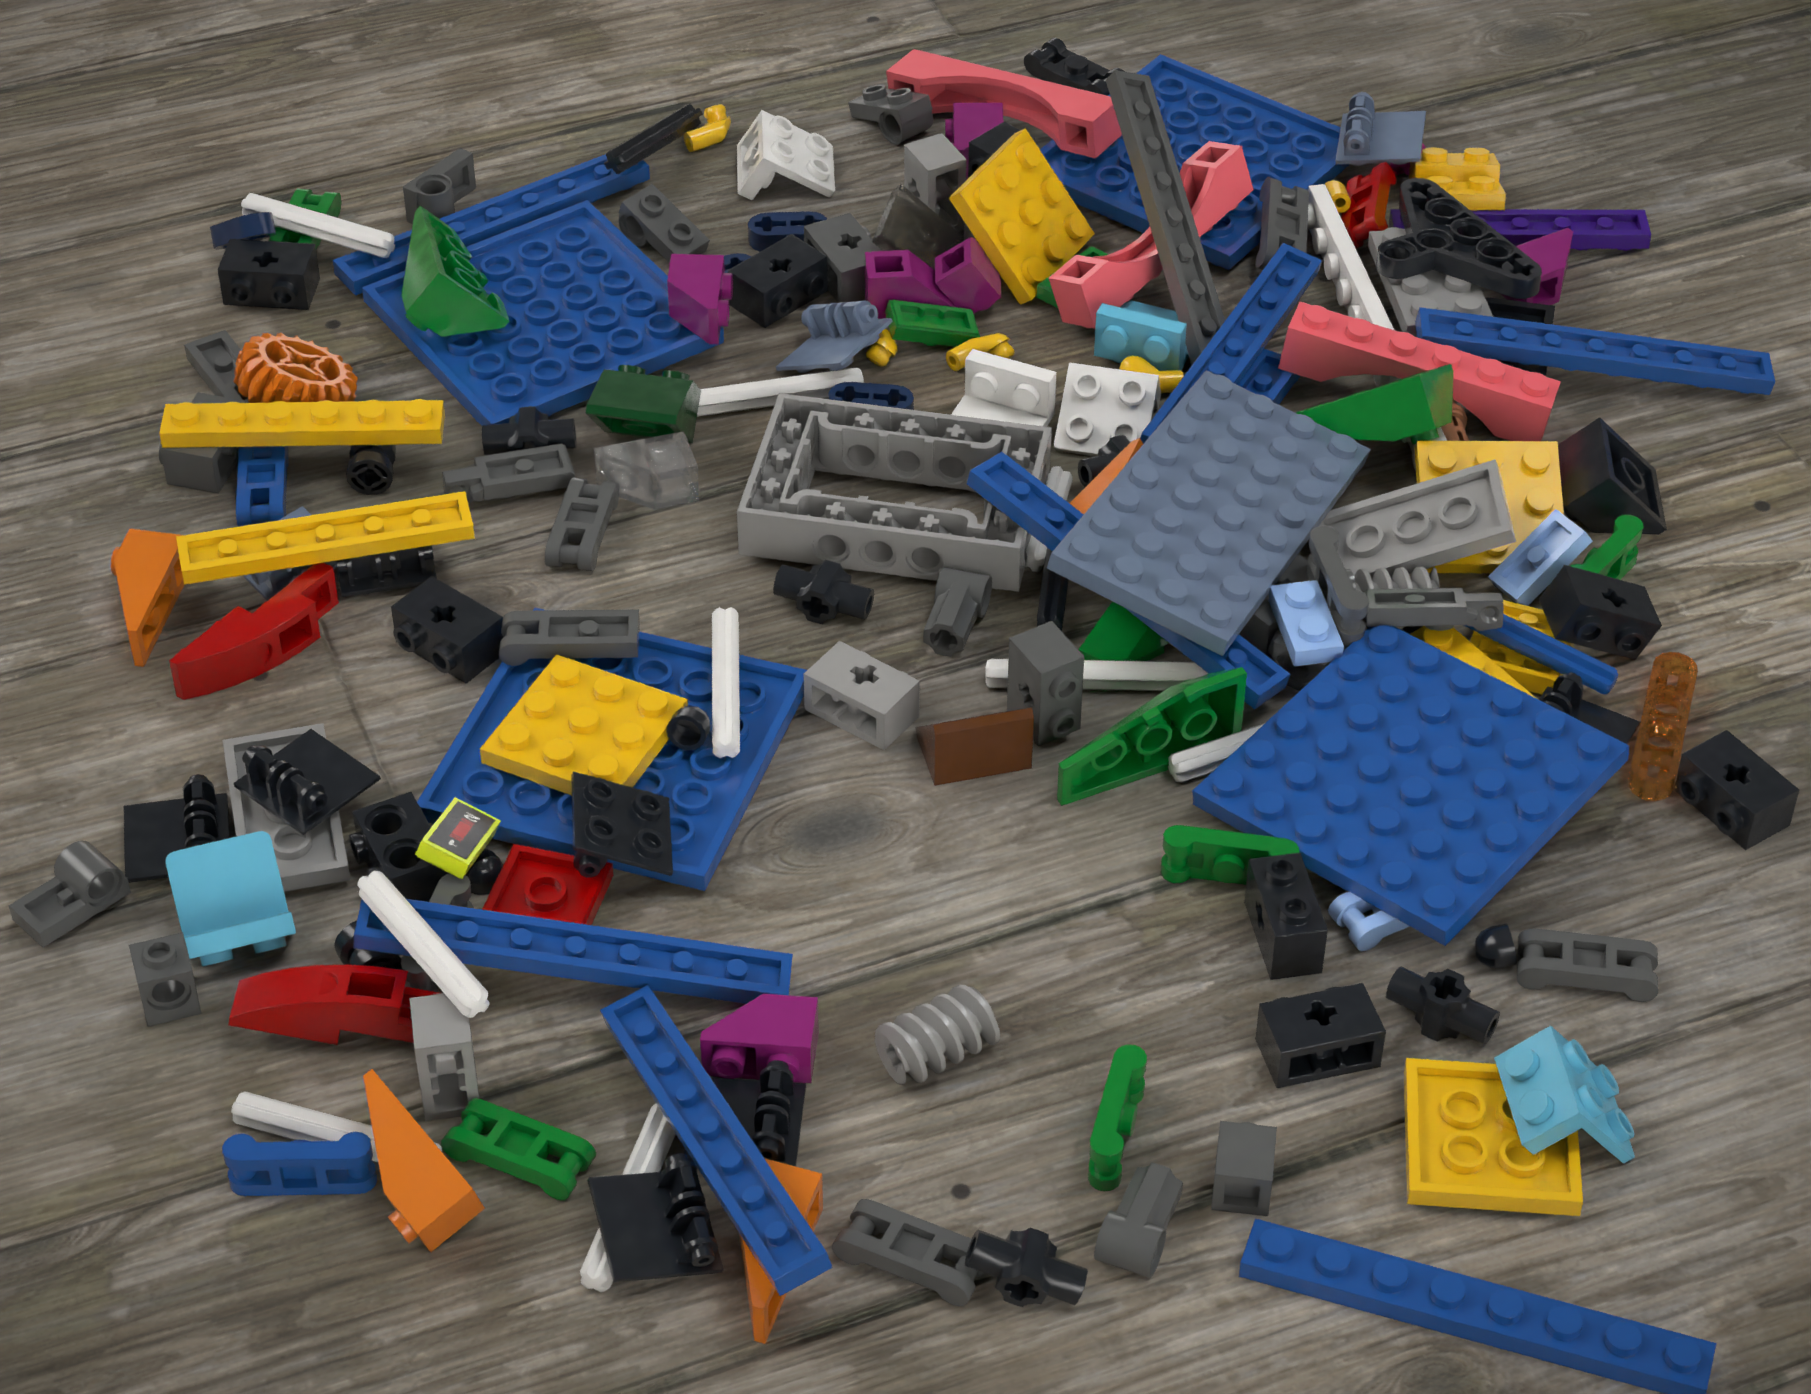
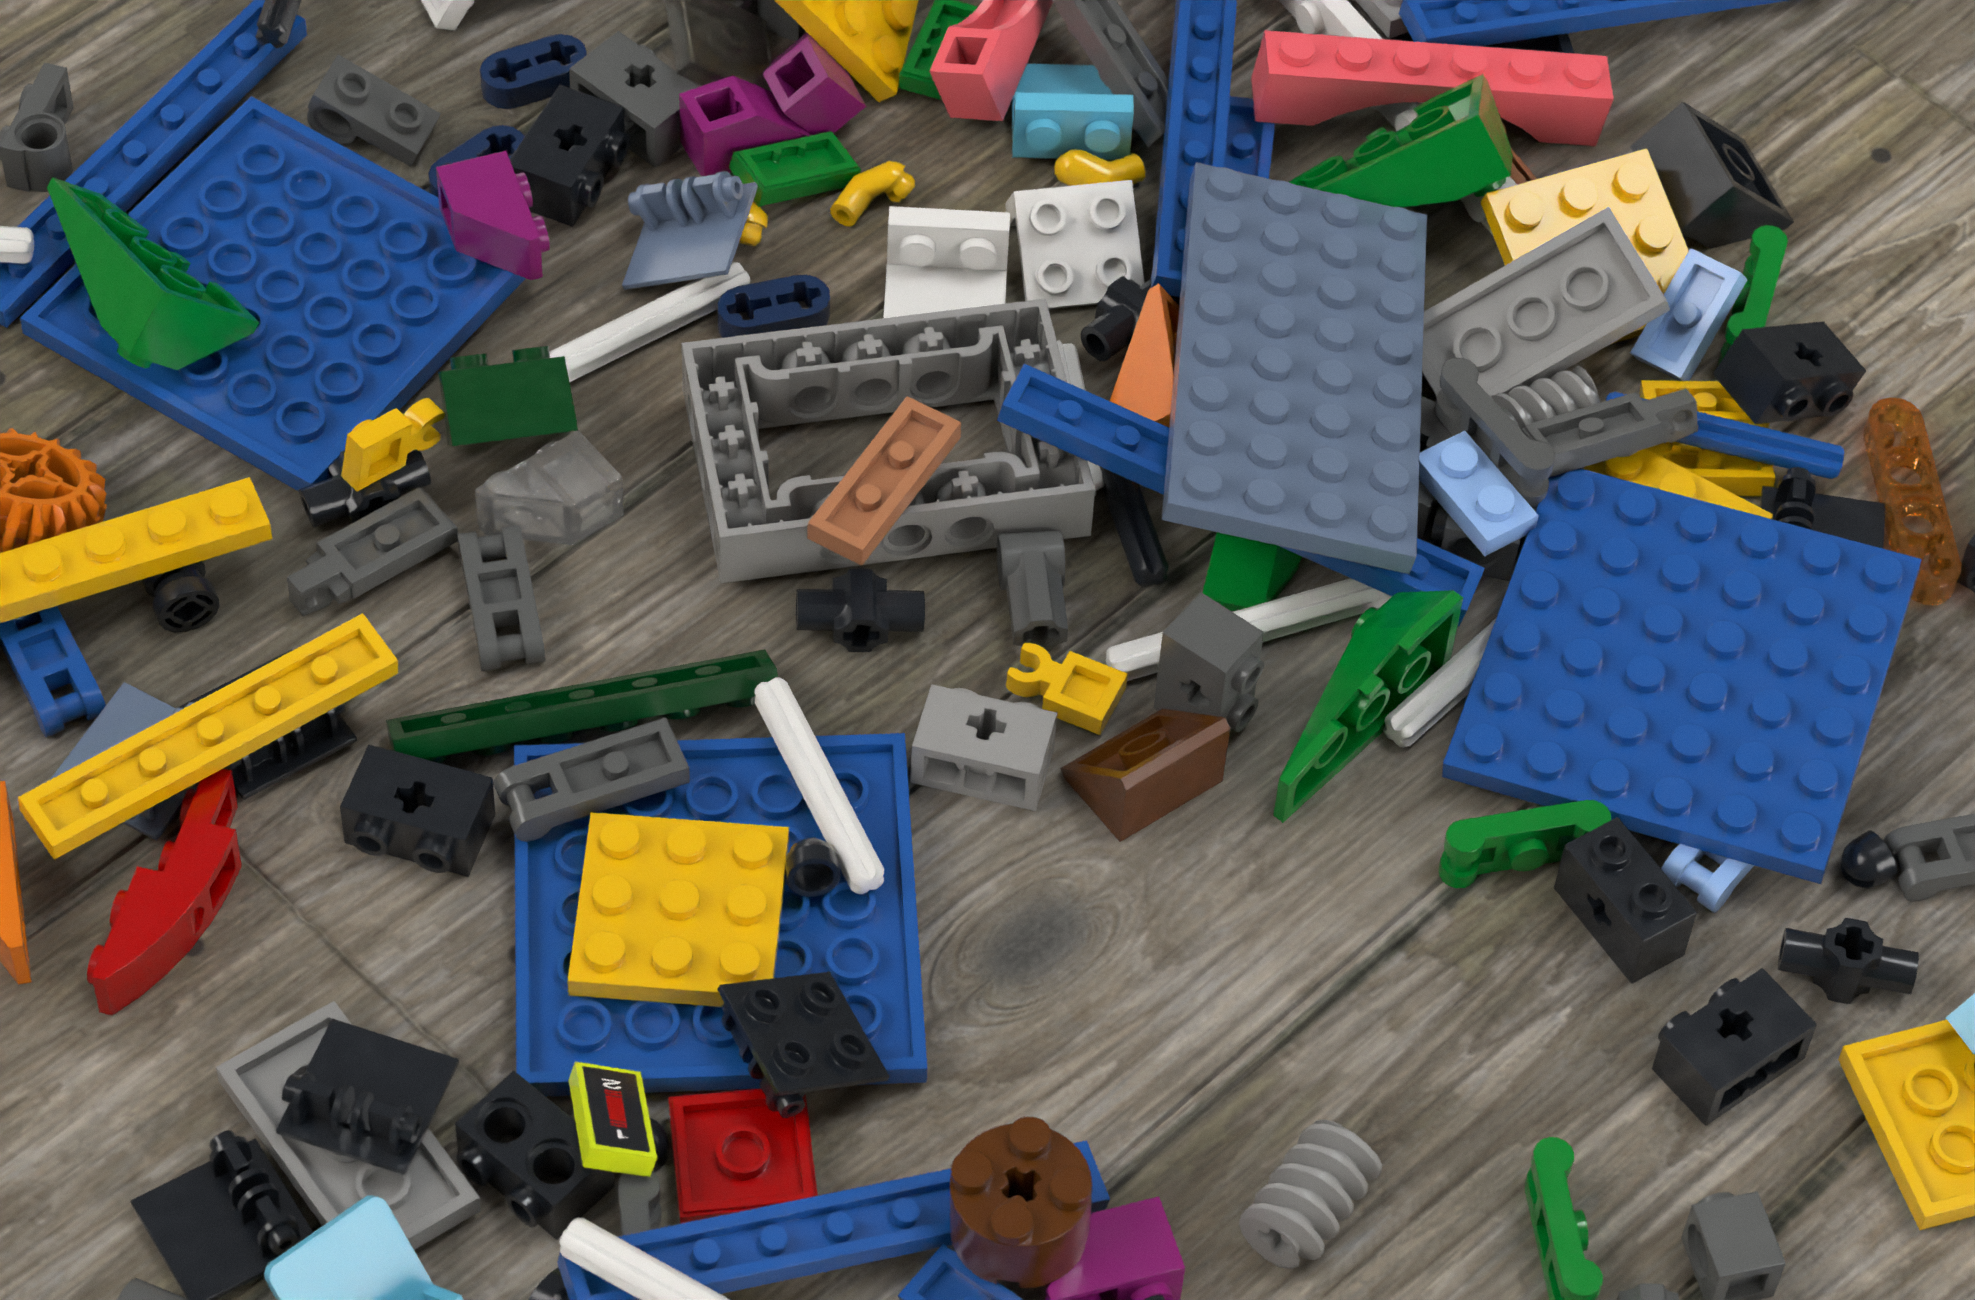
camera: 25 degrees left, 10 degrees up
none -> yellow plate [341,398,445,492]
none -> dark green plate [386,649,778,763]
none -> nougat plate [807,396,961,566]
none -> reddish brown brick [950,1117,1092,1288]
none -> yellow plate [1006,643,1128,735]

